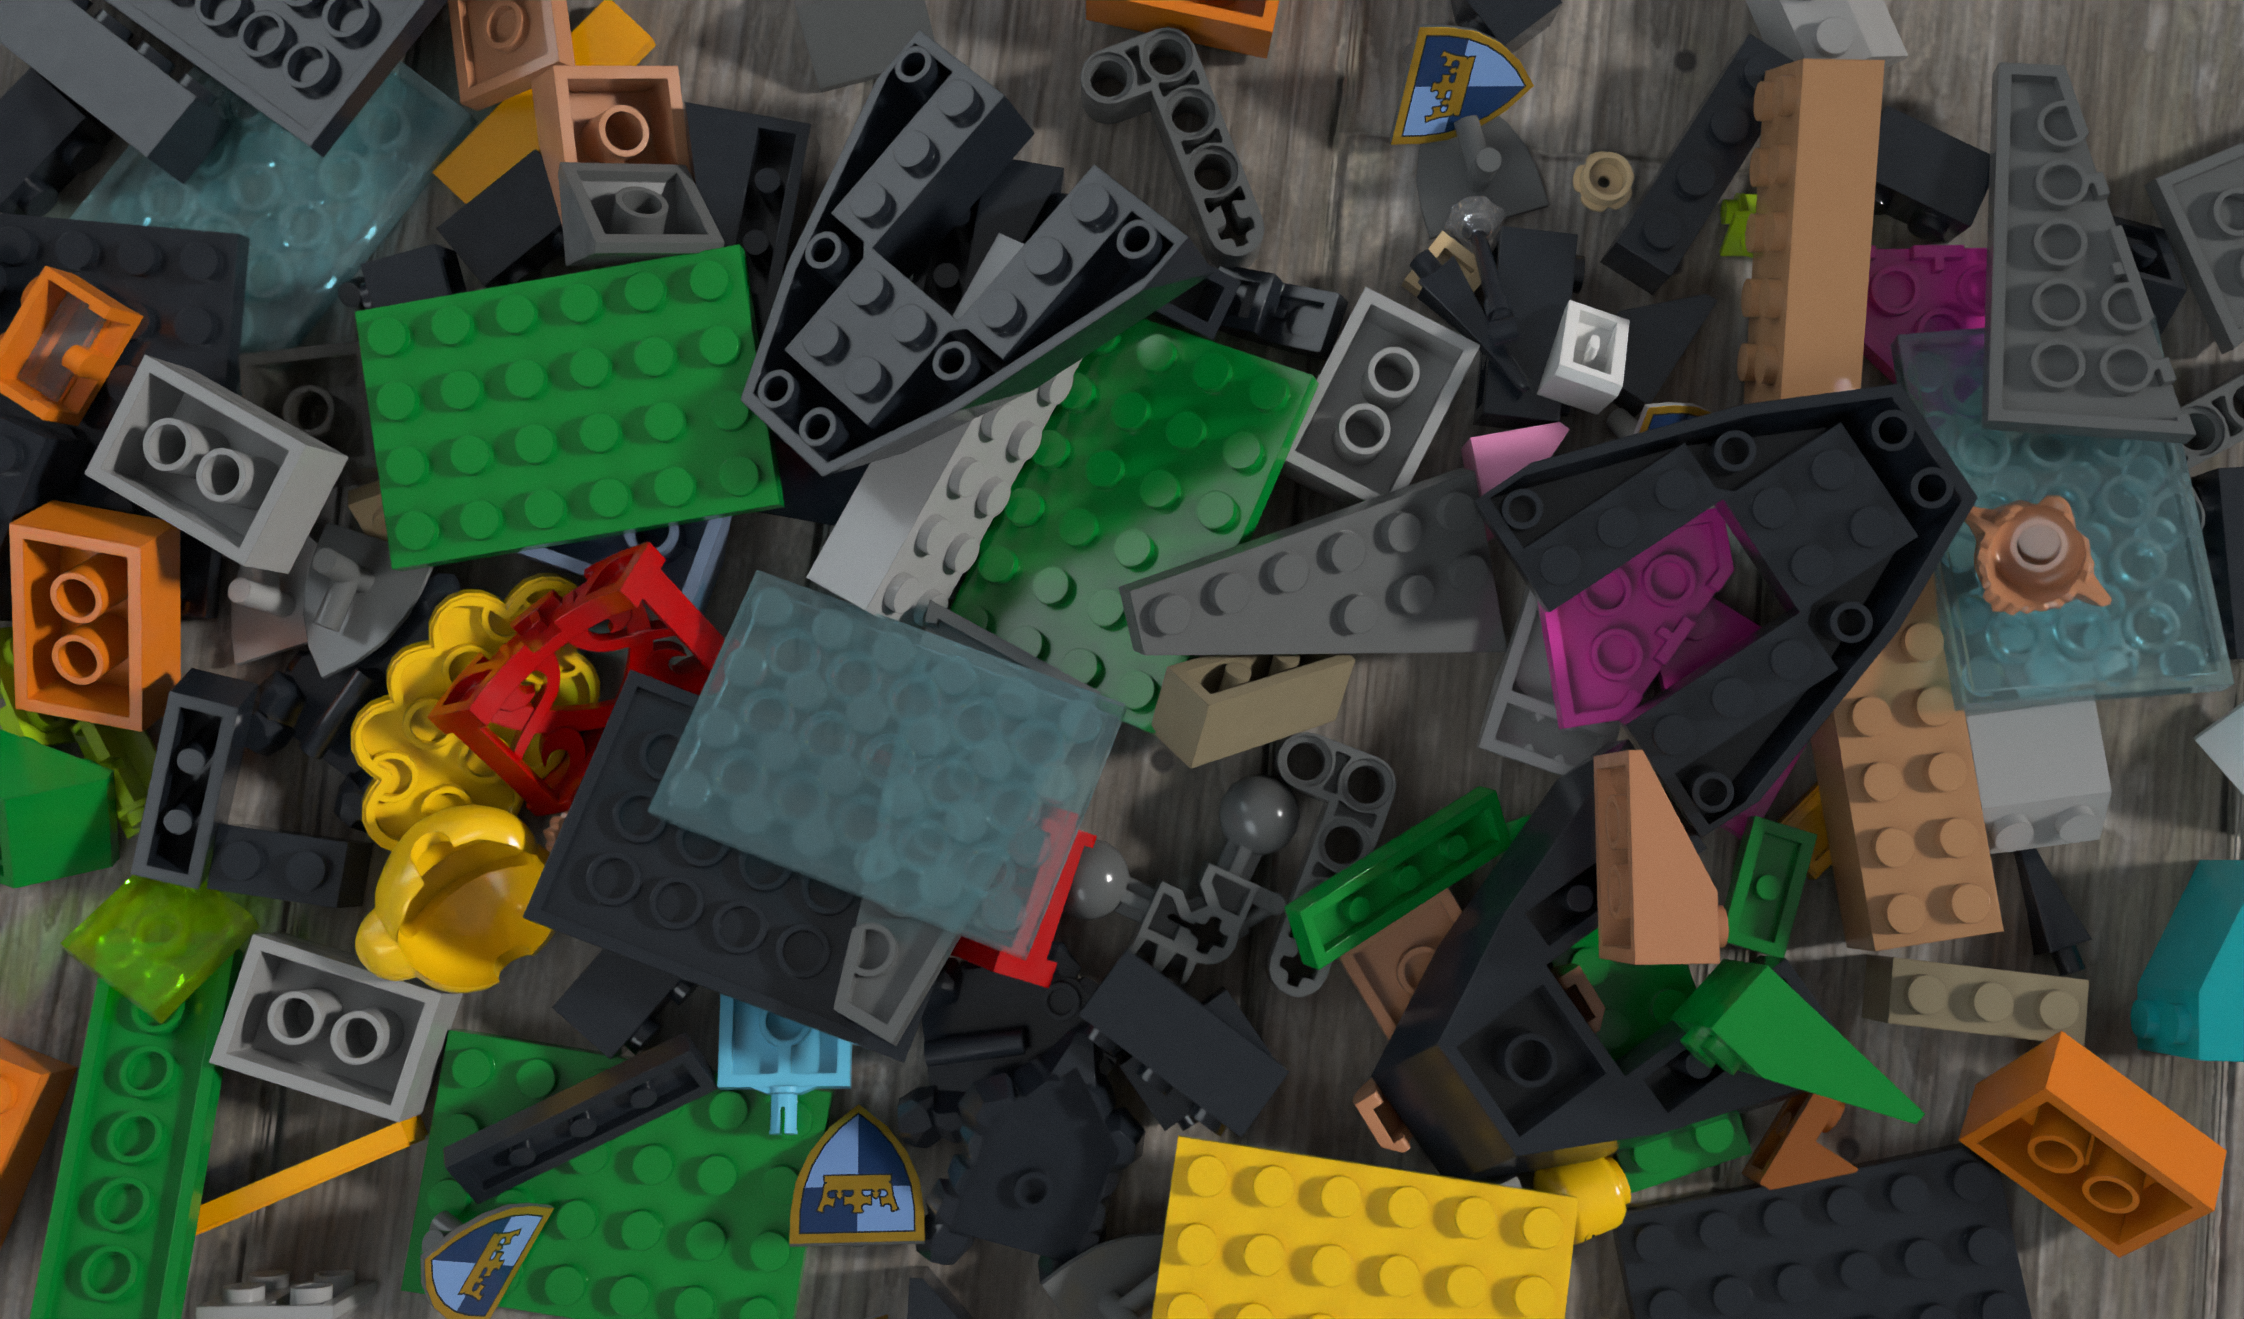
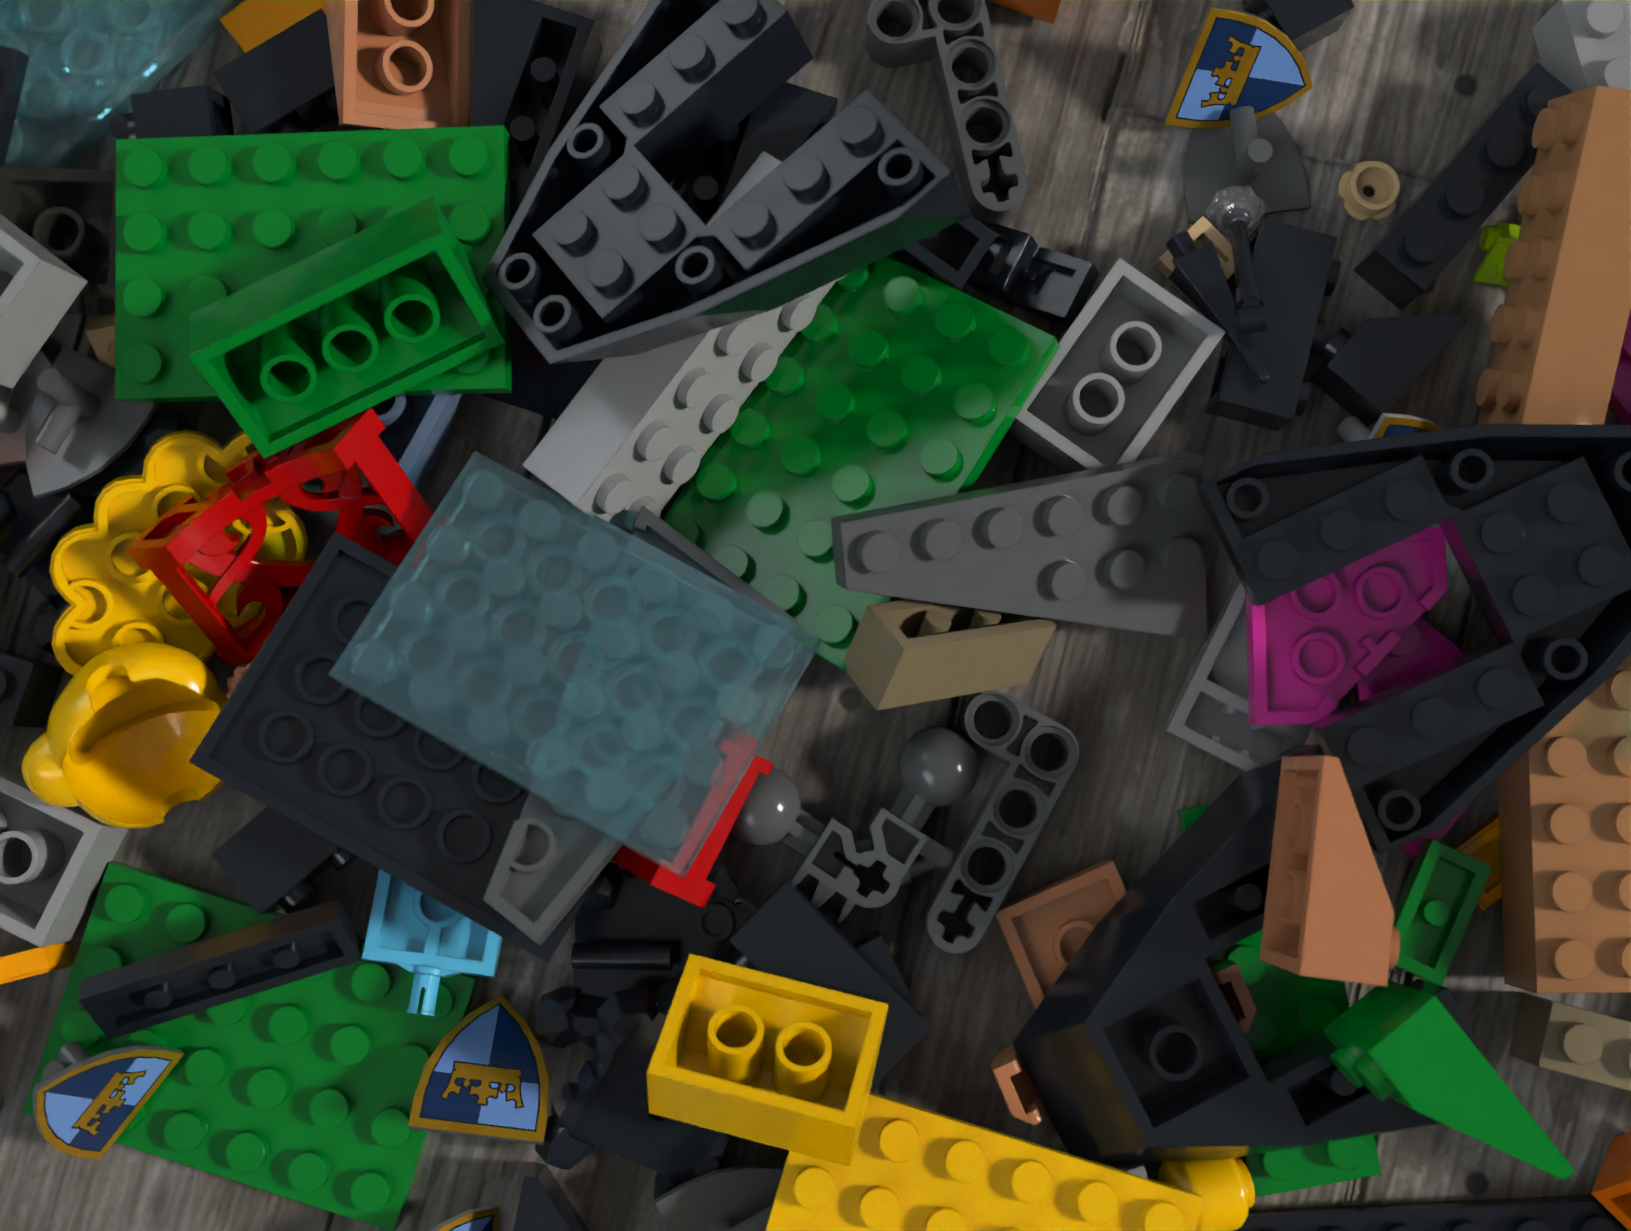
camera: 10 degrees right, 0 degrees up
dark grey slope [558,162,725,266] -> none
green plate [1284,786,1511,970] -> none
bright pink slope [1461,422,1570,542] -> none
white slope [1537,300,1630,415] -> none
dark orange slope [1741,1092,1858,1190] -> none
none -> green slope [188,196,505,459]
none -> yellow slope [647,954,889,1167]

